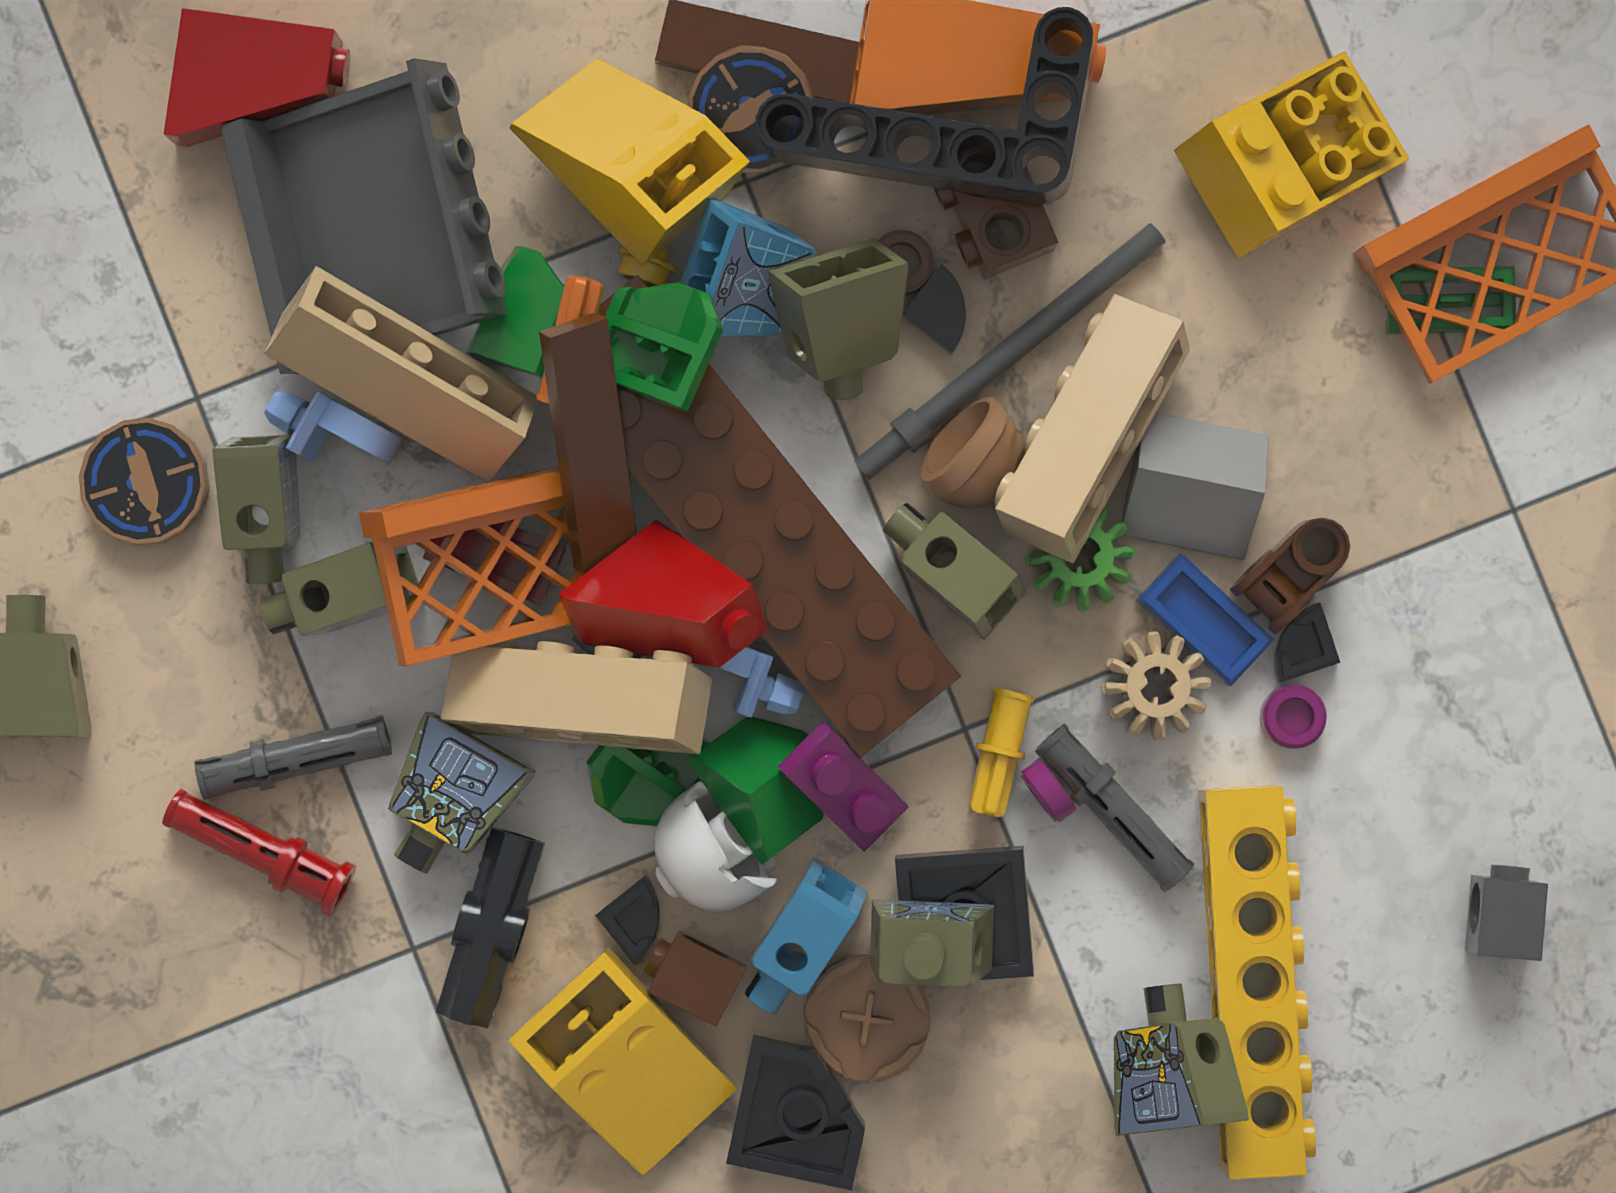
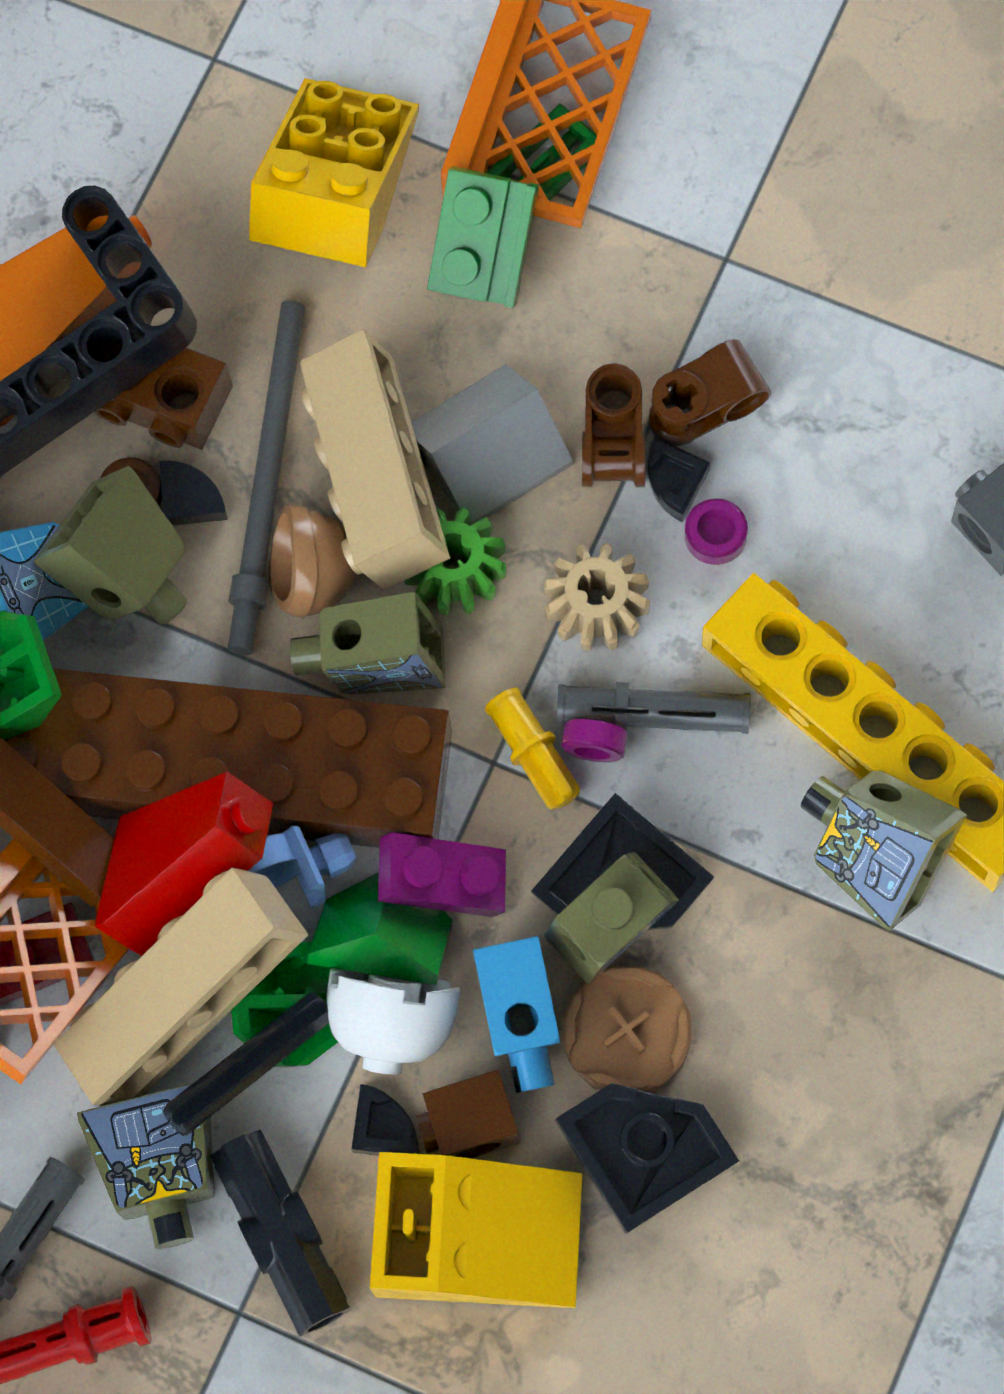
camera: 35 degrees left, 15 degrees down
blue tile [1136,553,1274,686] -> none
none -> black axle [163,992,329,1136]
none -> plate [427,166,539,308]
none -> reddish brown piece [649,339,772,446]

